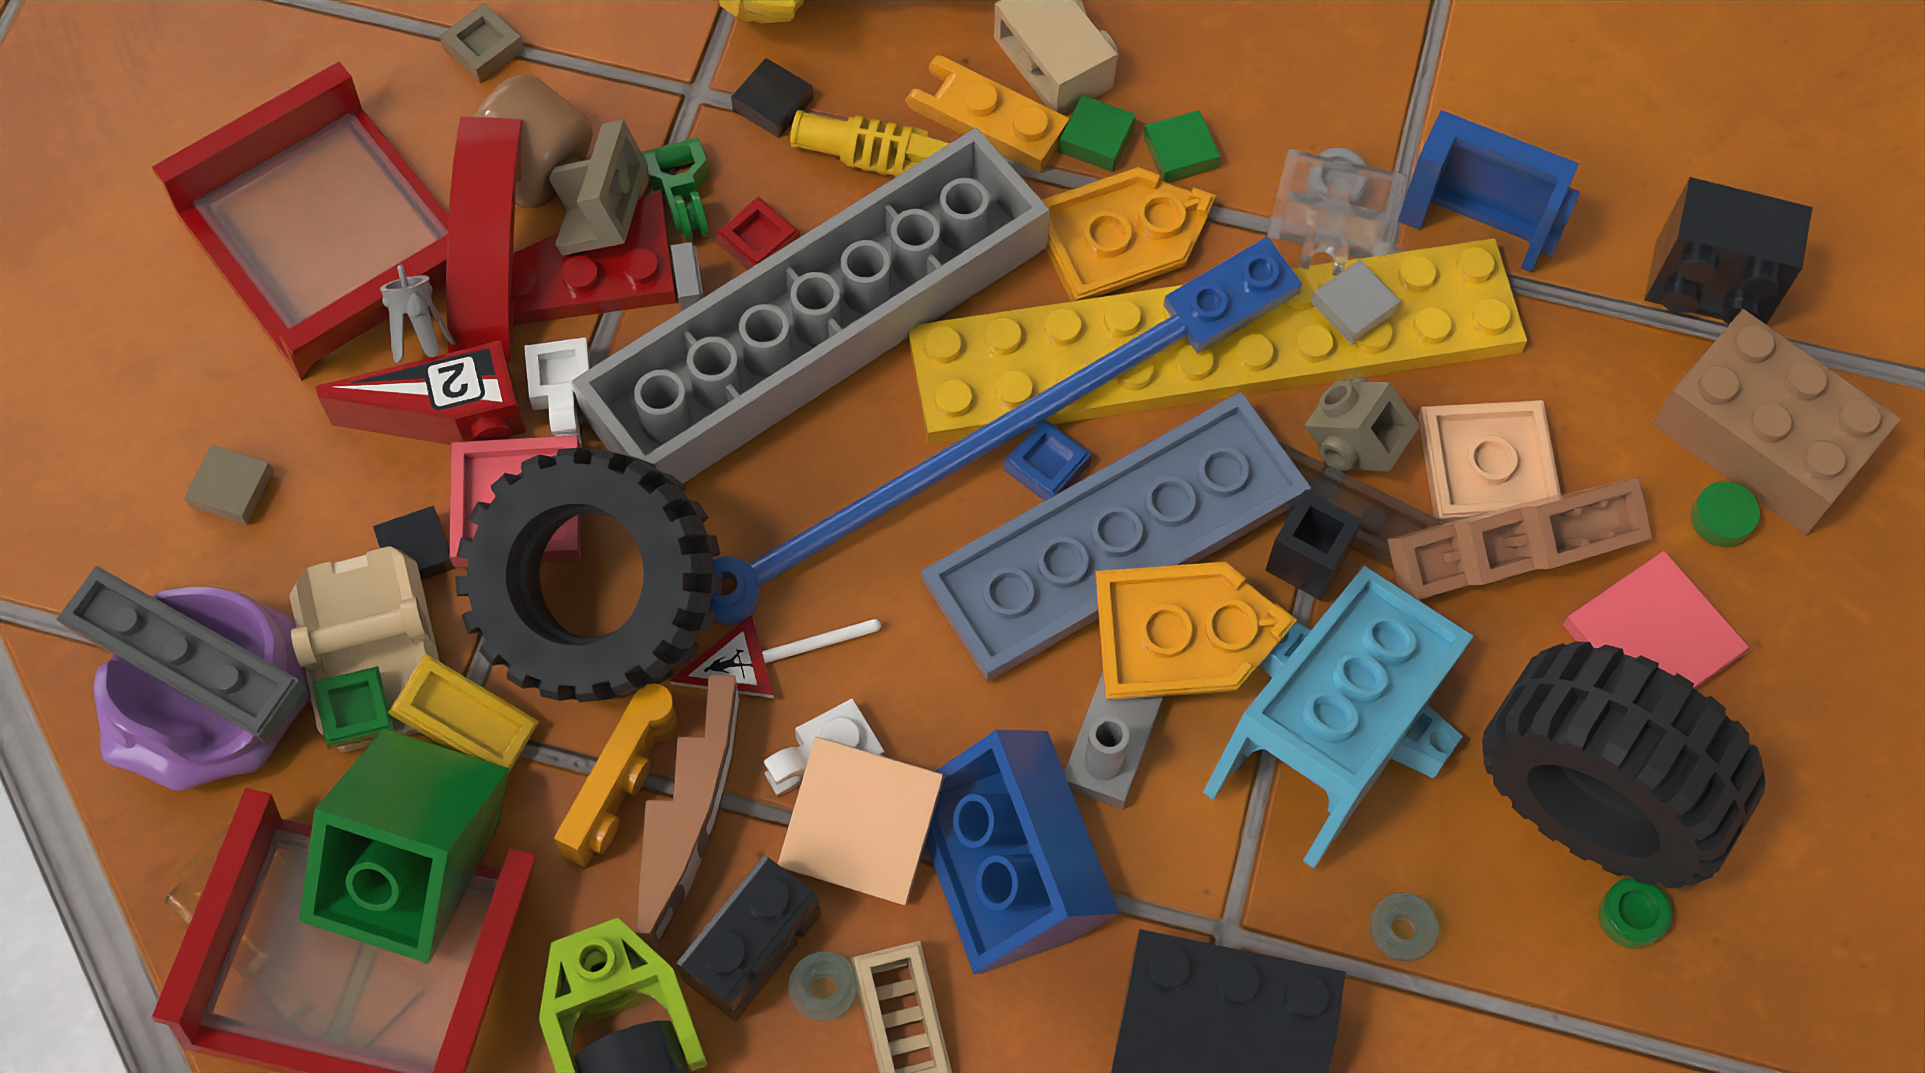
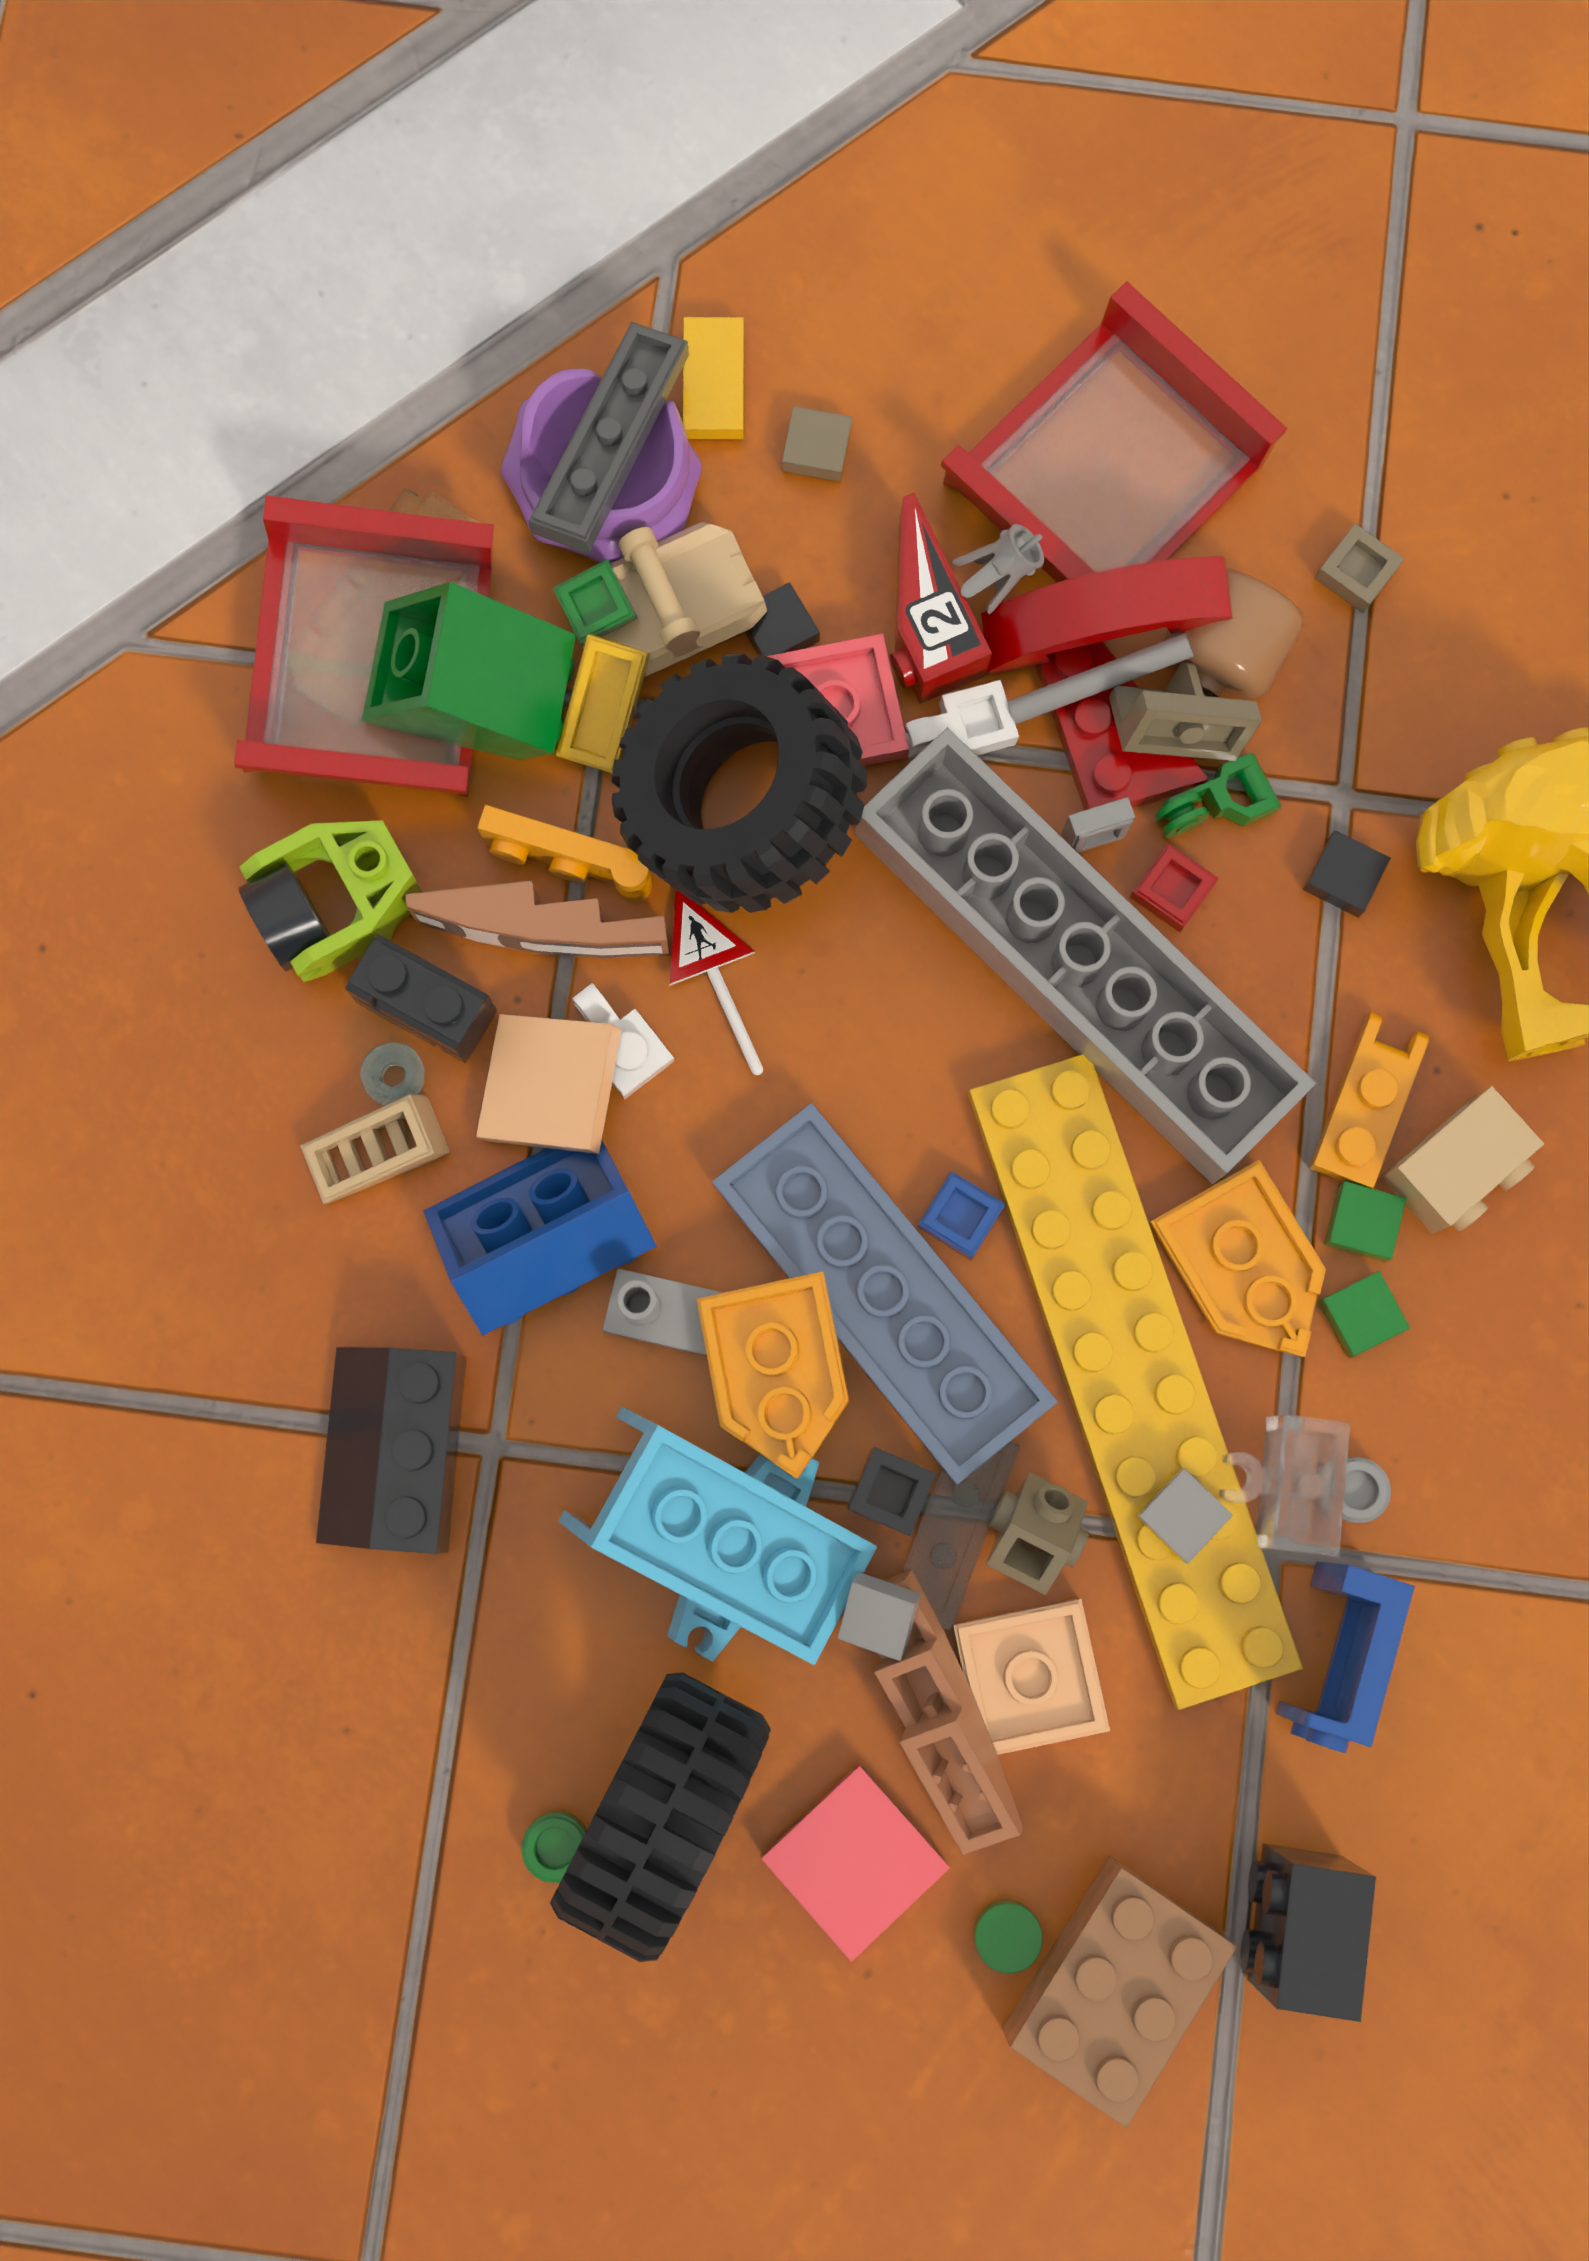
camera: 80 degrees right, 15 degrees up
blue bar [709,236,1302,625] -> none
yellow hinge [790,110,950,178] -> none
clear light blue plate [1369,893,1439,962] -> none
none -> yellow tile [683,317,744,439]
none -> light grey tile [838,1572,921,1661]
none -> light grey bar [1008,632,1194,724]

